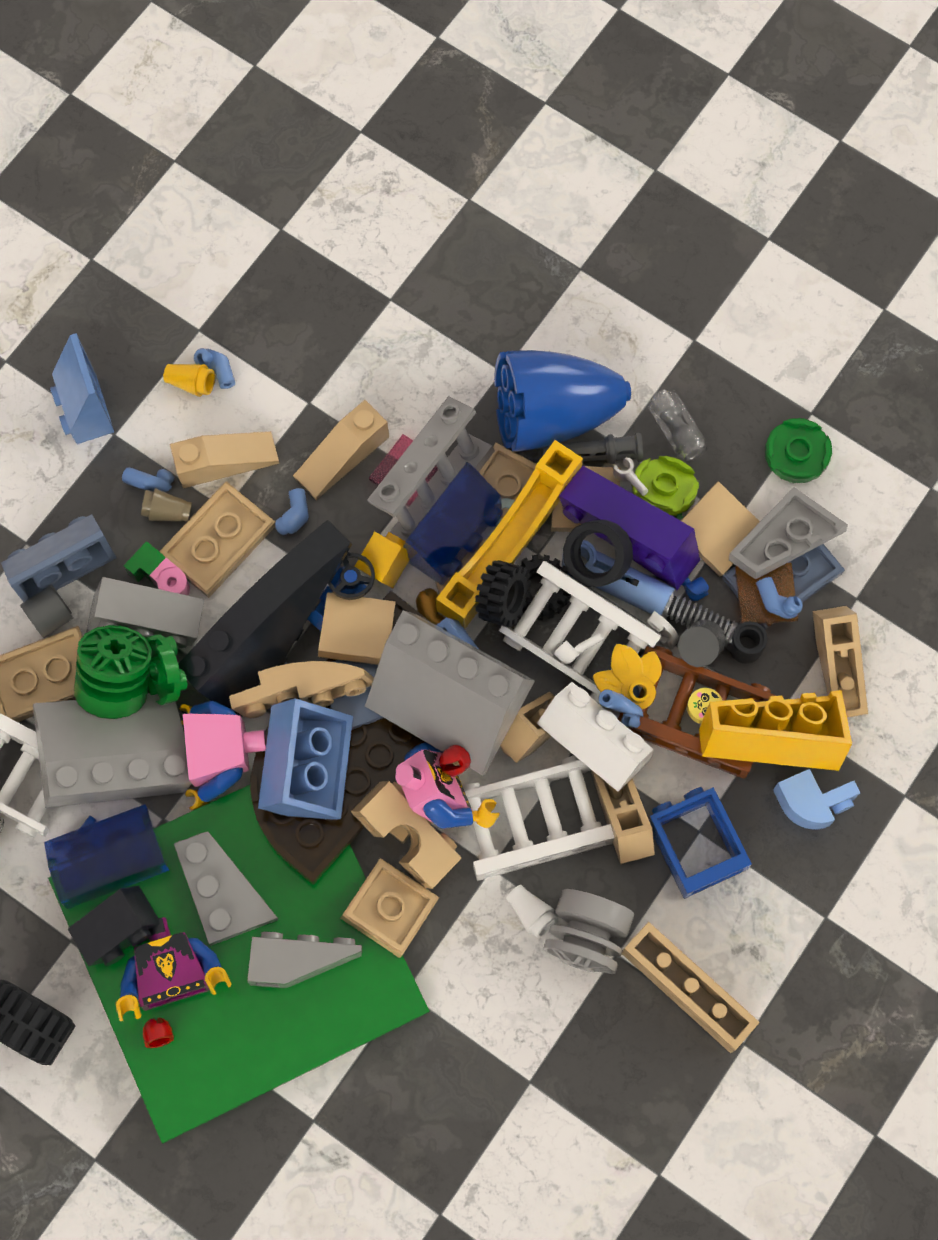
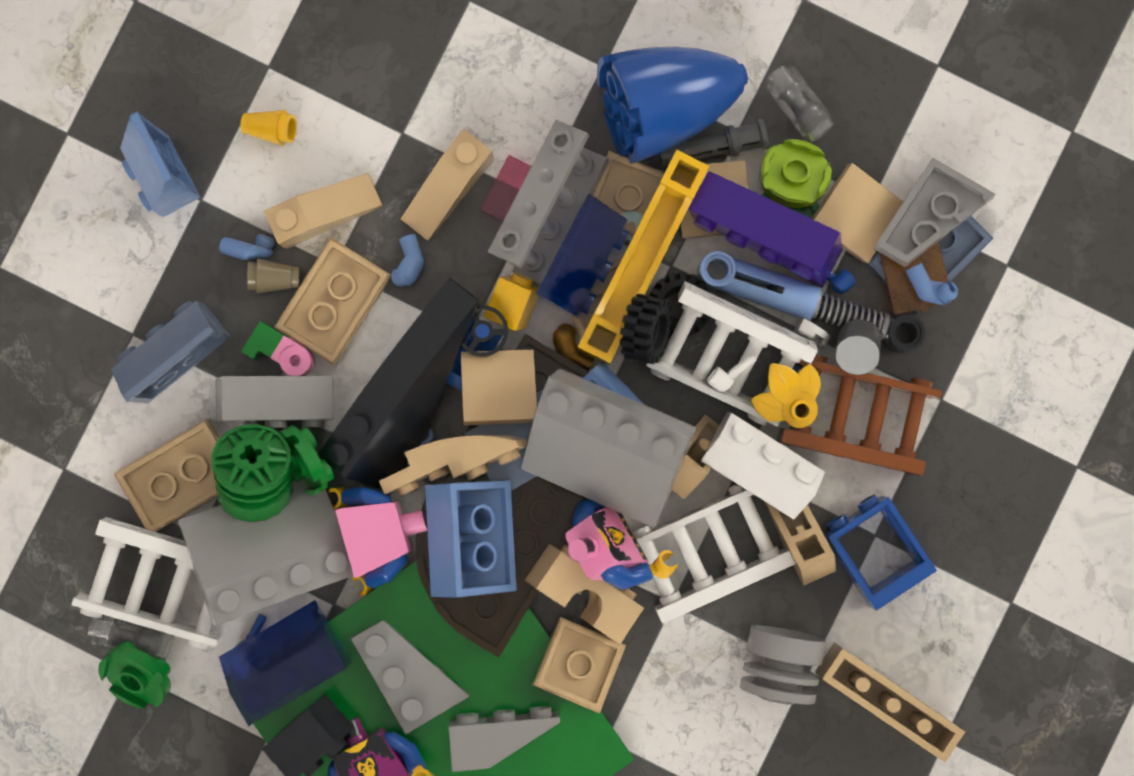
camera: 10 degrees left, 15 degrees up
dark grey piece [20,584,73,638] -> none
medium blue arm [194,348,235,389] -> none
red hinge [439,745,471,777] -> none
white cone [506,885,558,938] -> none
black tyre [563,520,633,587] -> none
medium blue arm [599,689,643,728] -> none
white hand [613,457,648,496] -> none
light yellow tile [687,688,723,724] -> none
yellow wedge [699,690,852,771] -> none
green tile [765,418,832,483] -> none
light blue brick [773,769,860,829] -> none
tan slope [812,606,868,717] -> none

